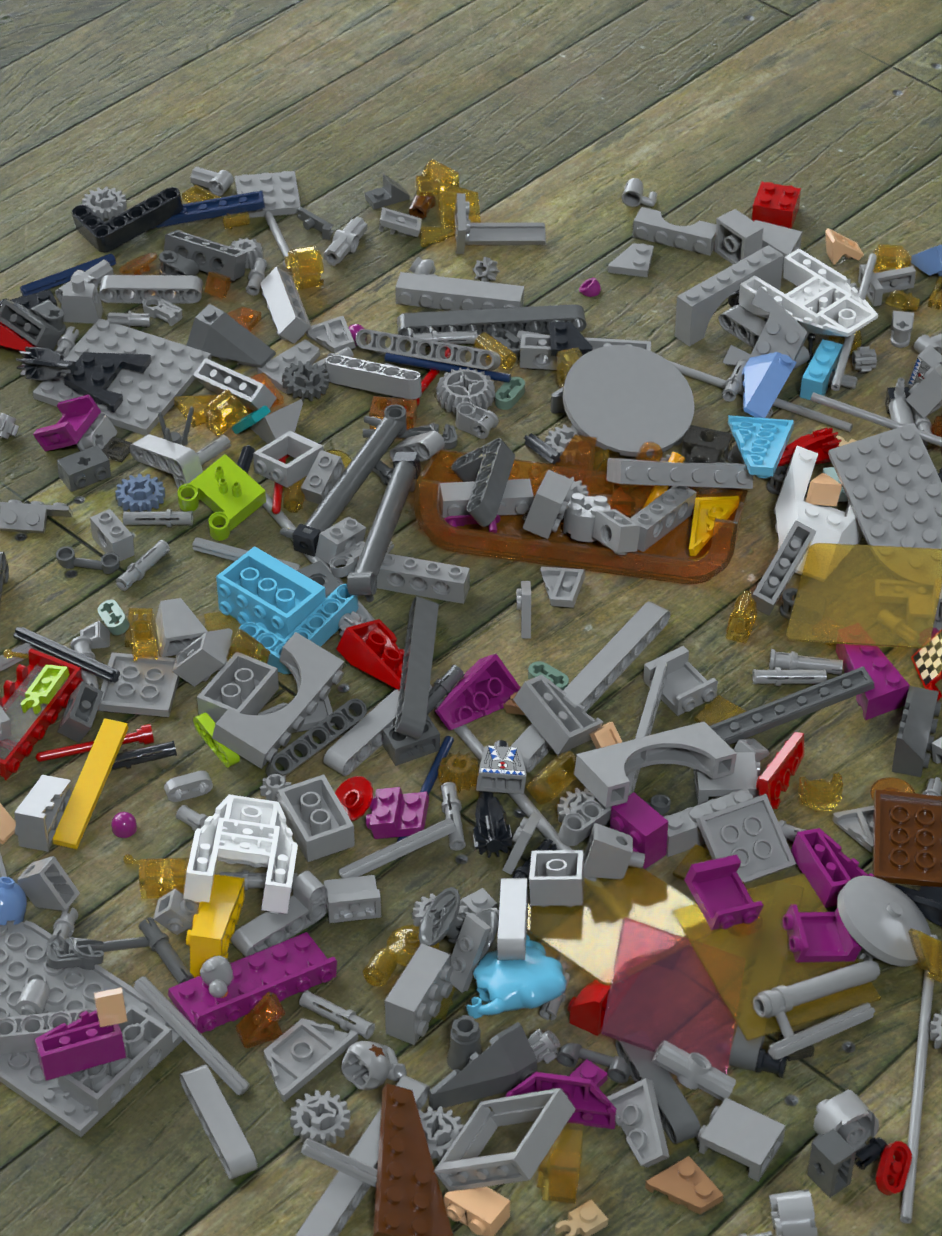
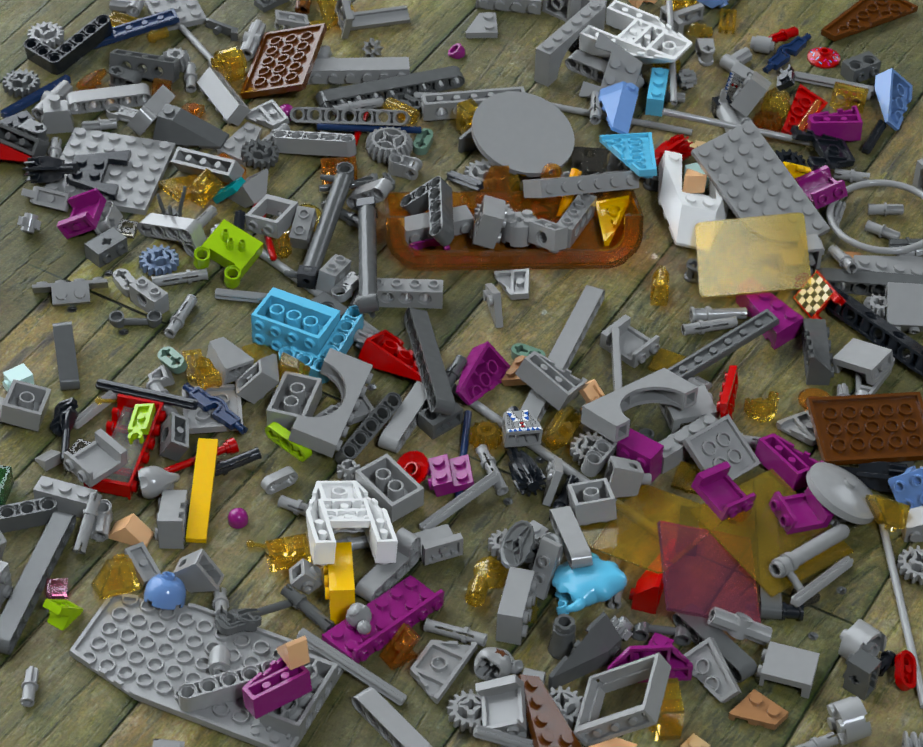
camera: 15 degrees left, 0 degrees up
black wing [549,321,593,356] -> none
light grey brick [749,520,816,616] -> none
none -> dark grey gear [2,69,40,98]
none -> light grey hinge [21,186,72,212]
none -> light grey beam [113,268,136,297]
none -> light grey beam [127,85,176,136]
none -> light grey piece [138,466,180,499]
none -> dark blue piece [182,382,248,435]
none -> reddish brown plate [240,23,327,99]
none -> light grey panel [475,674,527,735]

